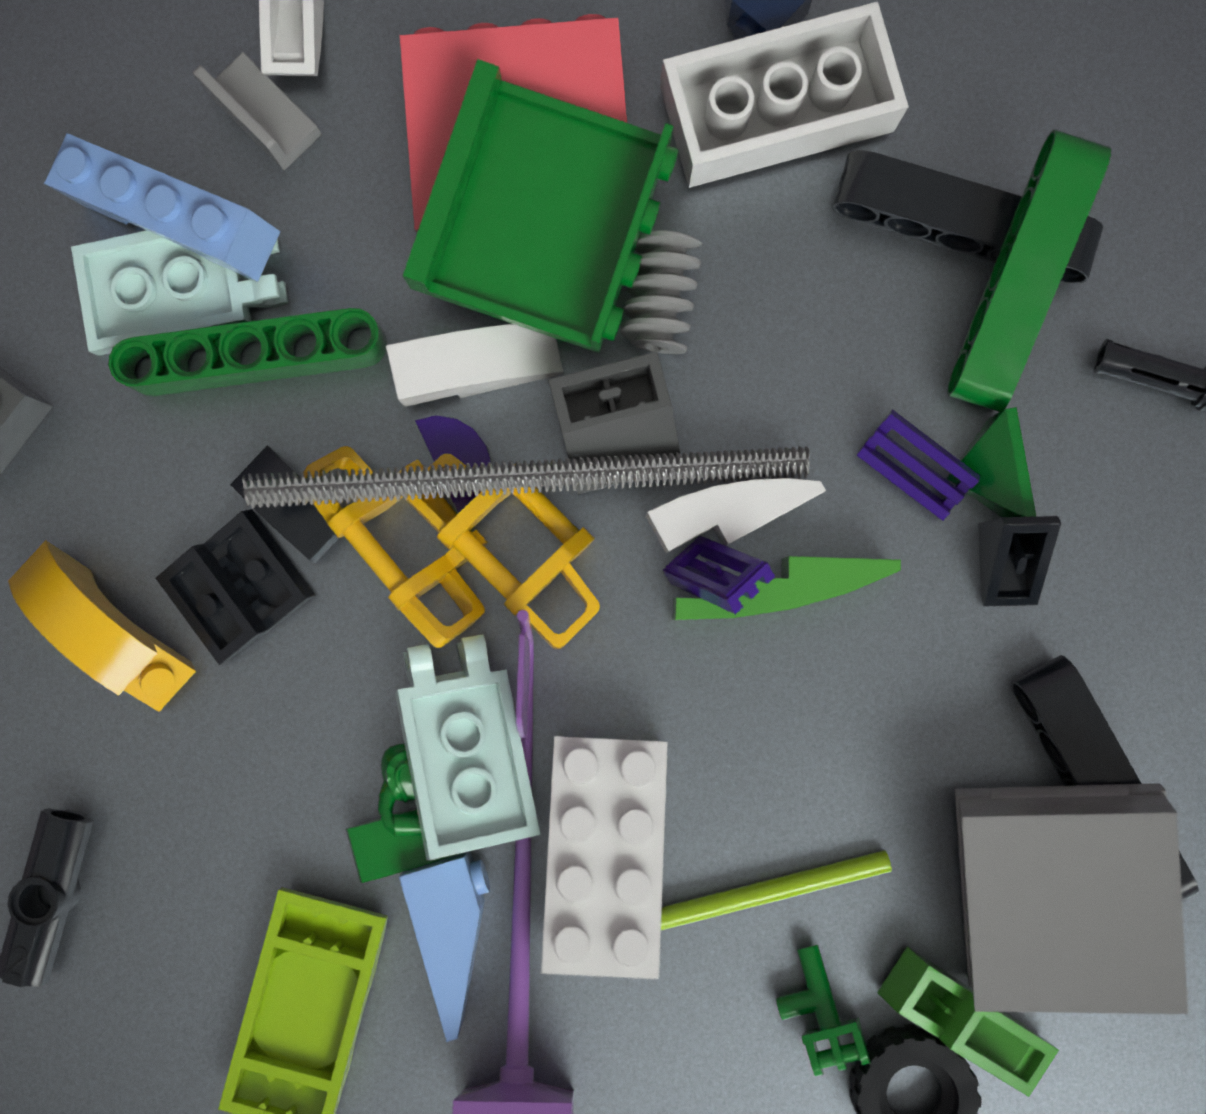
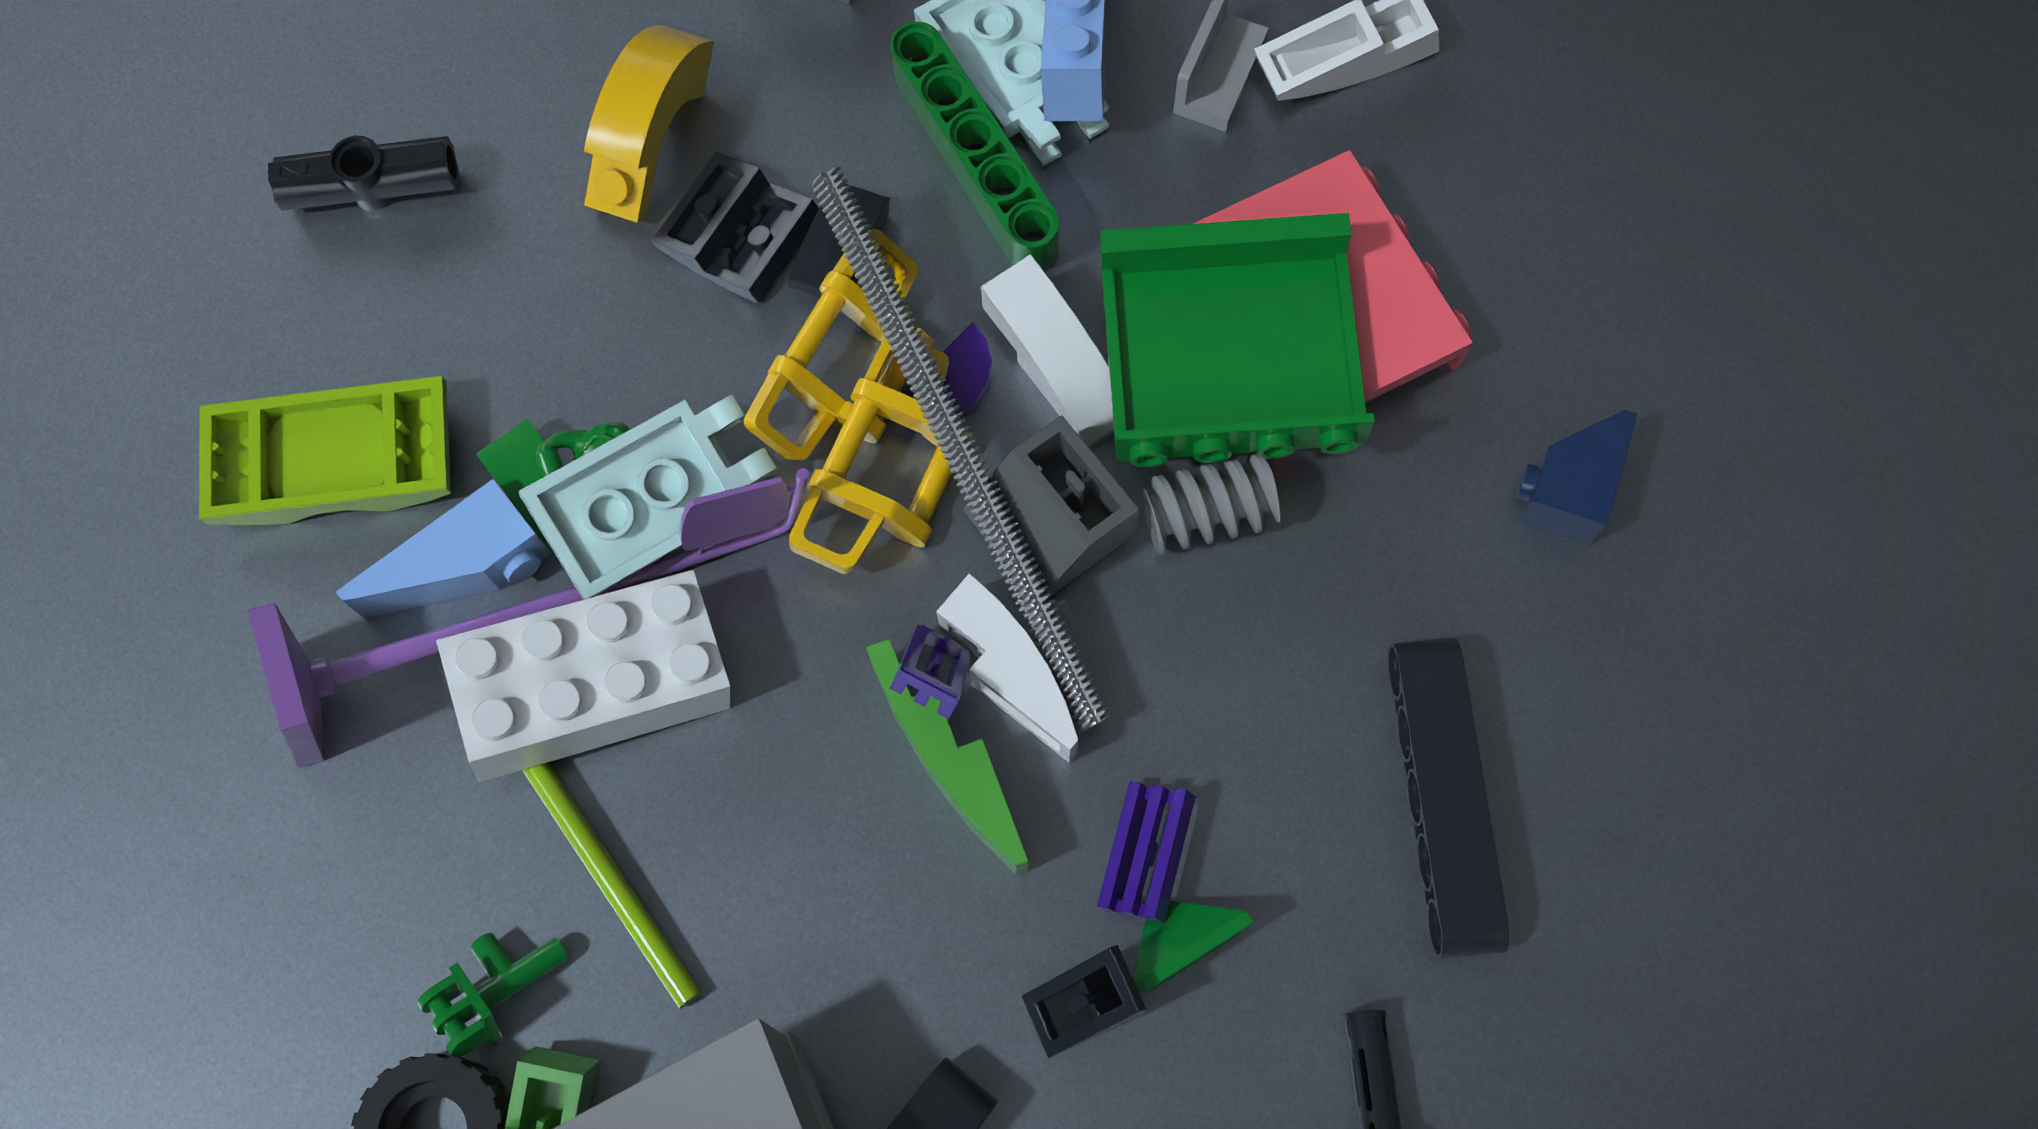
camera: 70 degrees right, 15 degrees down
white brick [660,1,909,188] -> none
green beam [947,129,1111,412] -> none

